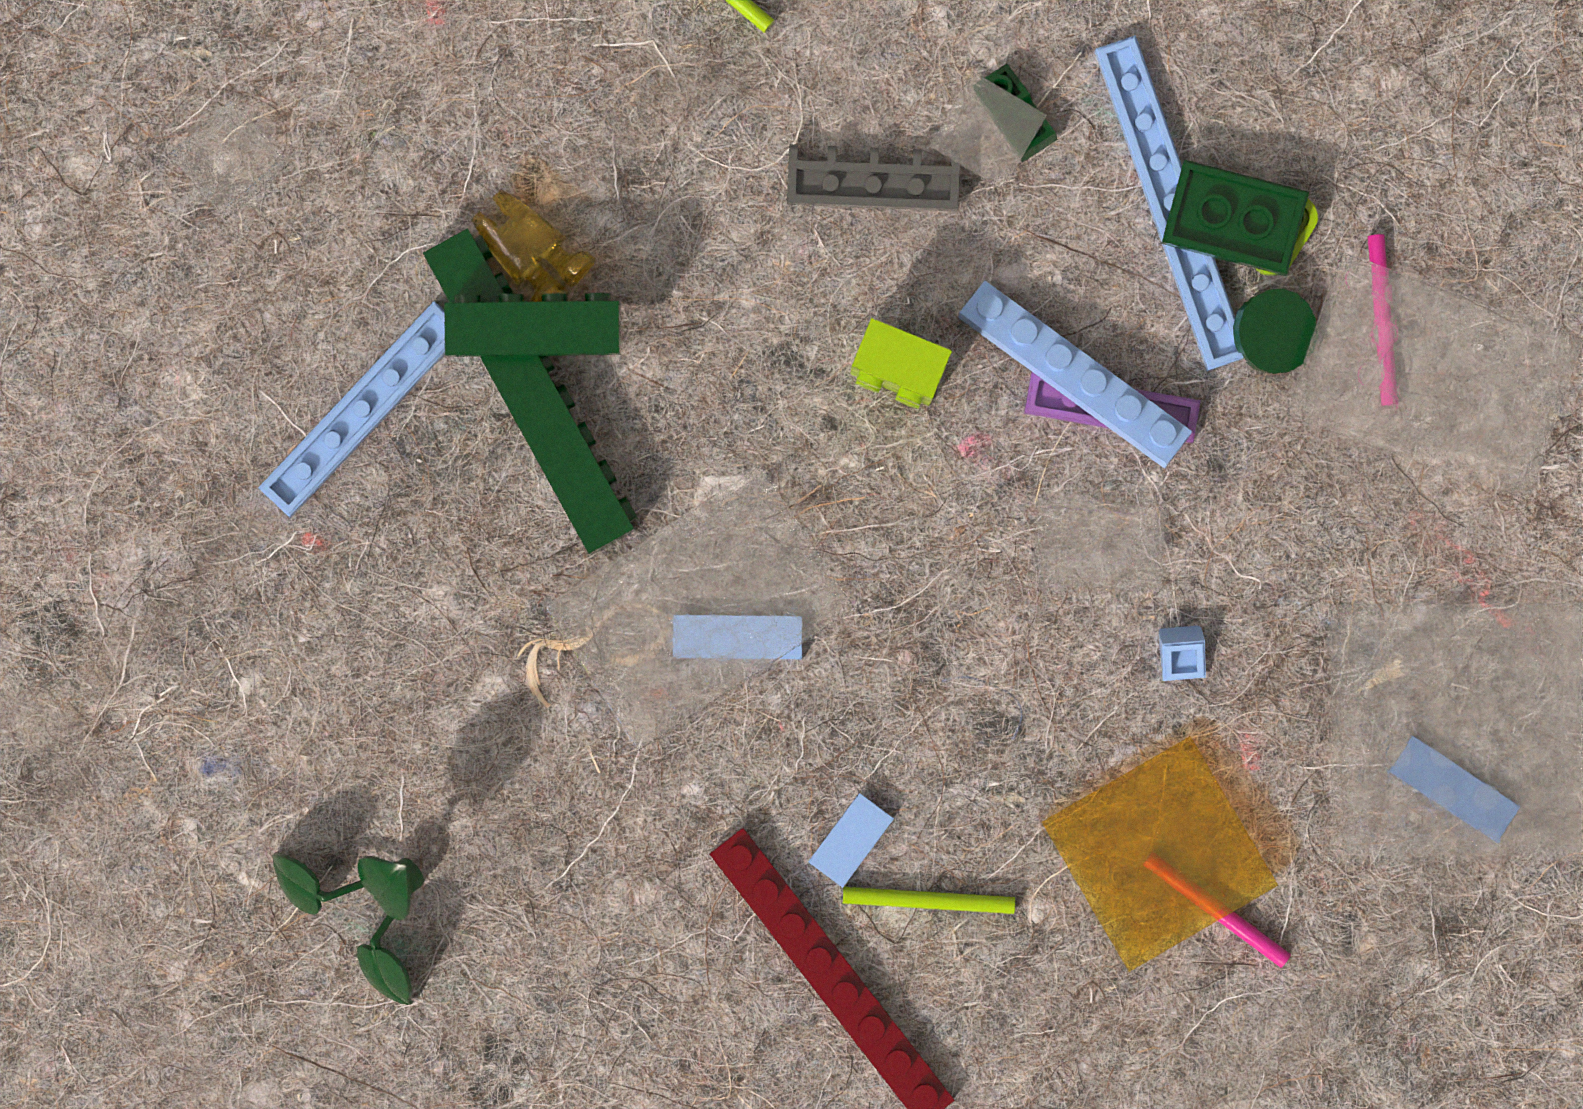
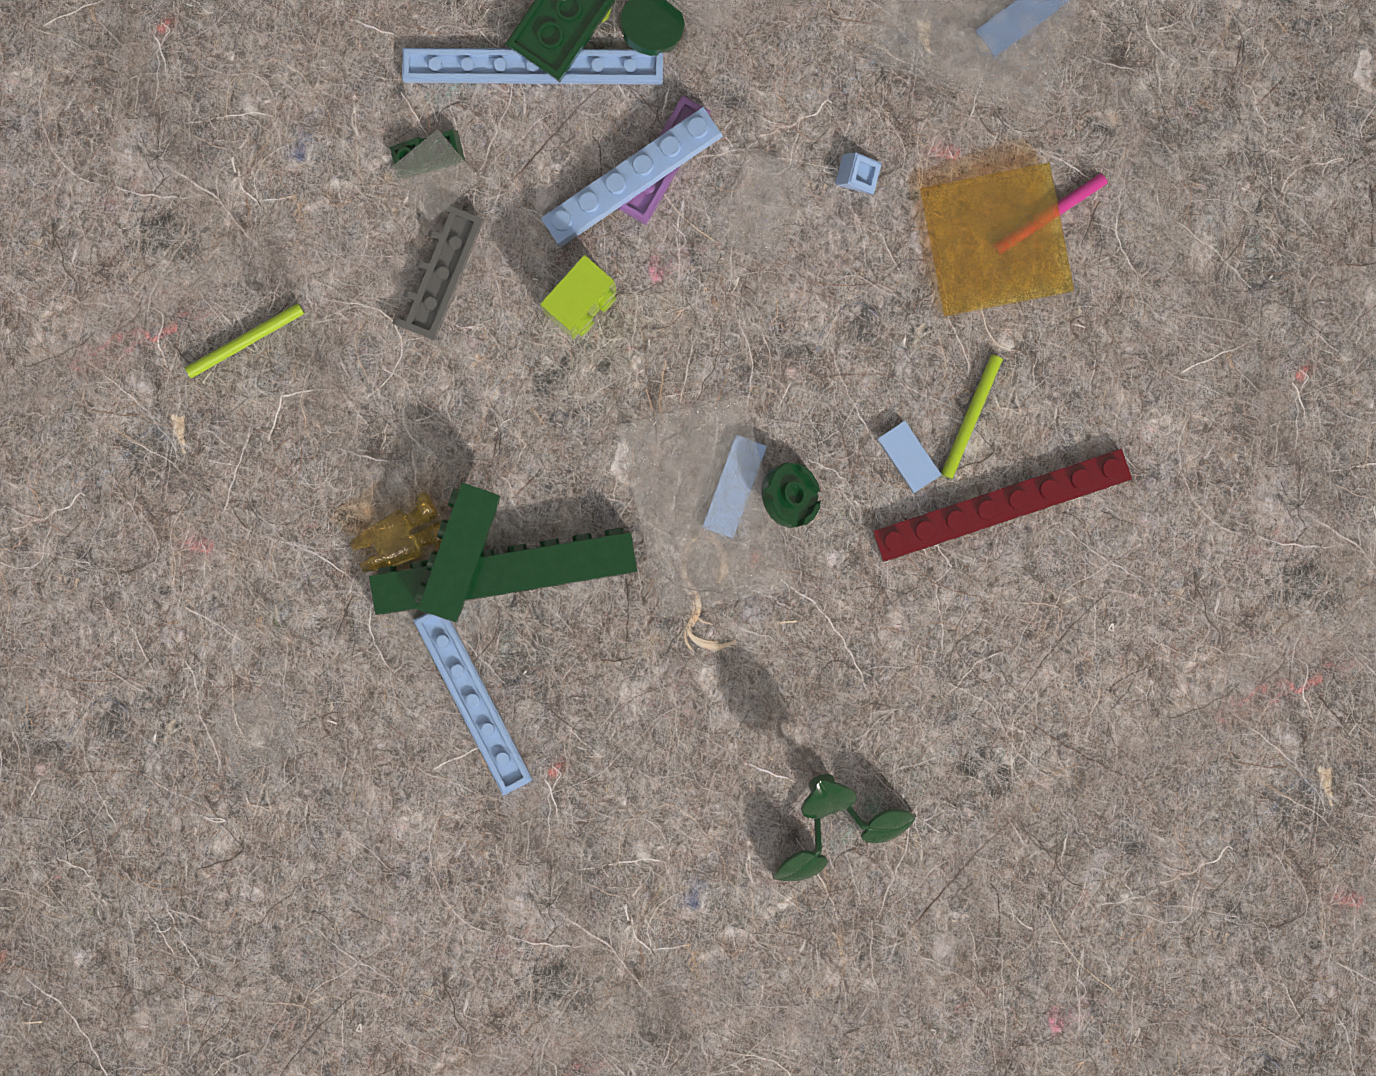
camera: 70 degrees left, 0 degrees up
none -> dark green tile [761,462,821,528]

